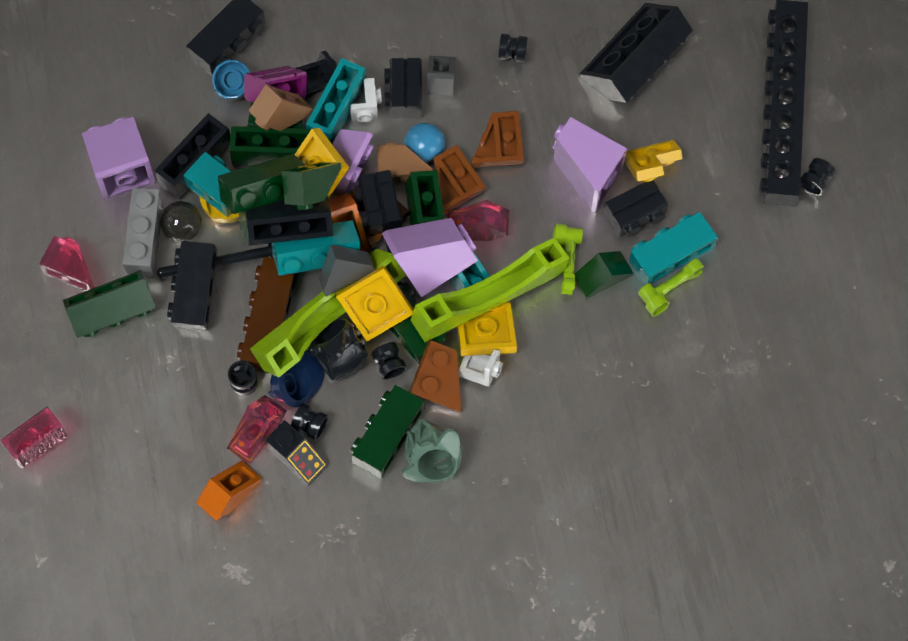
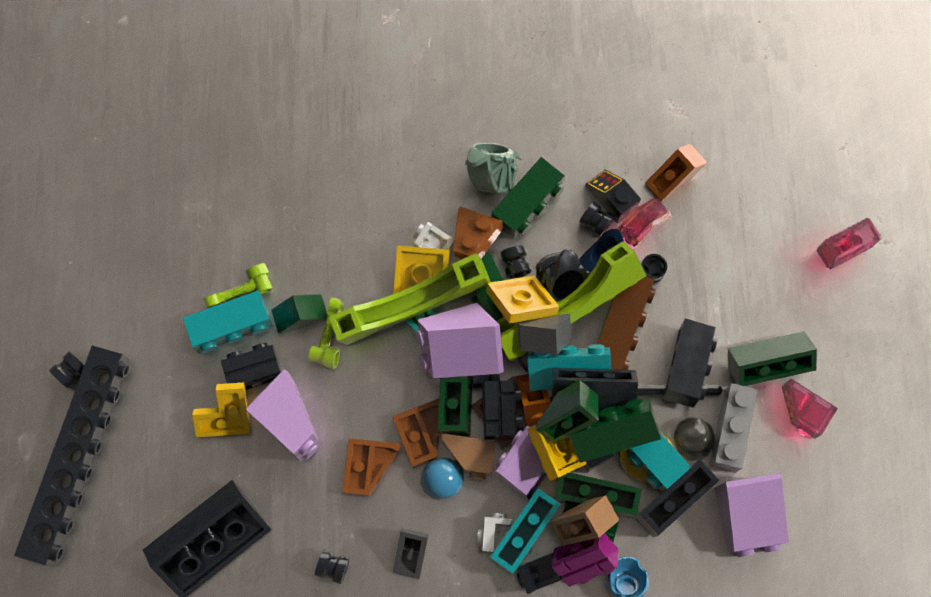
camera: 170 degrees left, 5 degrees up
black brick [384,58,422,118] -> none
clear pink slope [447,200,509,241] -> none

